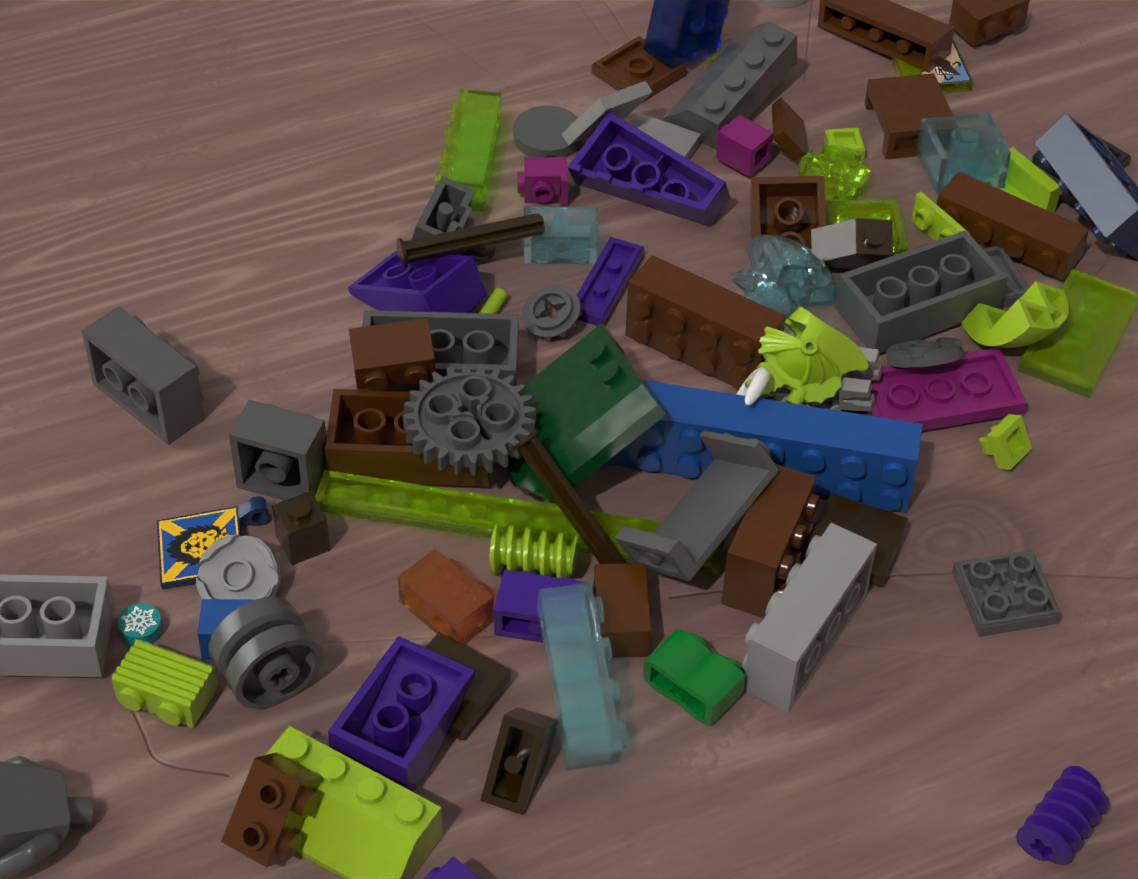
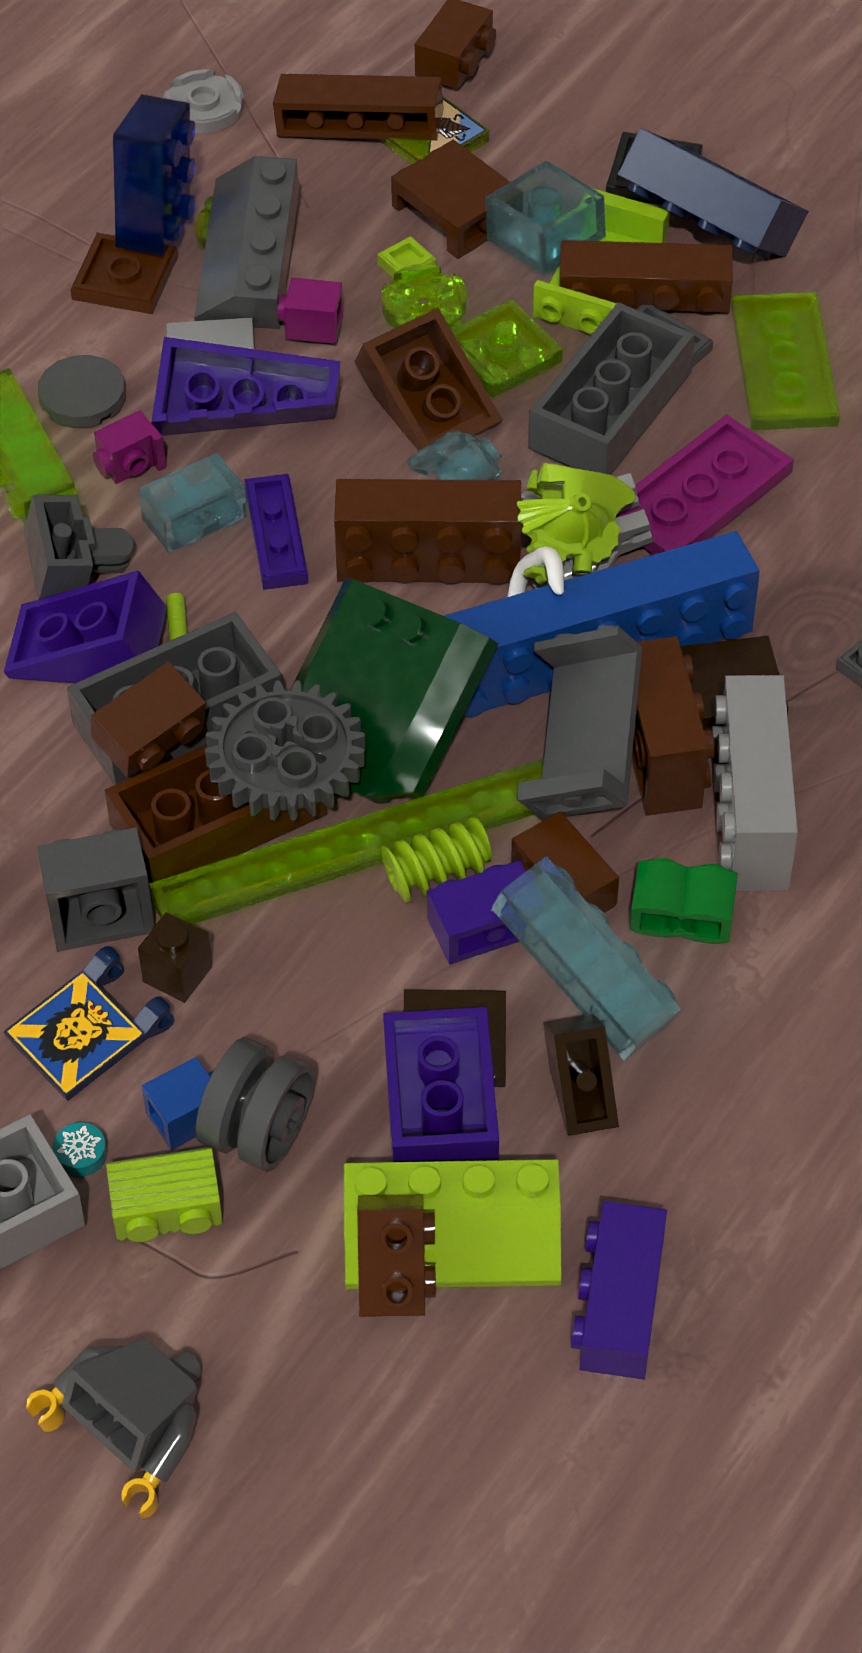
camera: 30 degrees left, 5 degrees up
light grey tile [196,534,281,600] -> none
dark brown axle [397,213,545,268] -> none
clear orange brick [398,549,494,645] -> none
dark brown axle [511,429,628,564] -> none
dark grey gear [522,285,582,341] -> none
light grey tile [562,81,653,146] -> none
clear light blue brick [747,235,837,307] -> none
reddish brown tile [772,98,806,161] -> none
dark brown slope [810,218,893,269] -> none
dark grey tile [886,337,964,368] -> none
lime brick [961,281,1069,348] -> none
lime tile [978,414,1032,470] -> none

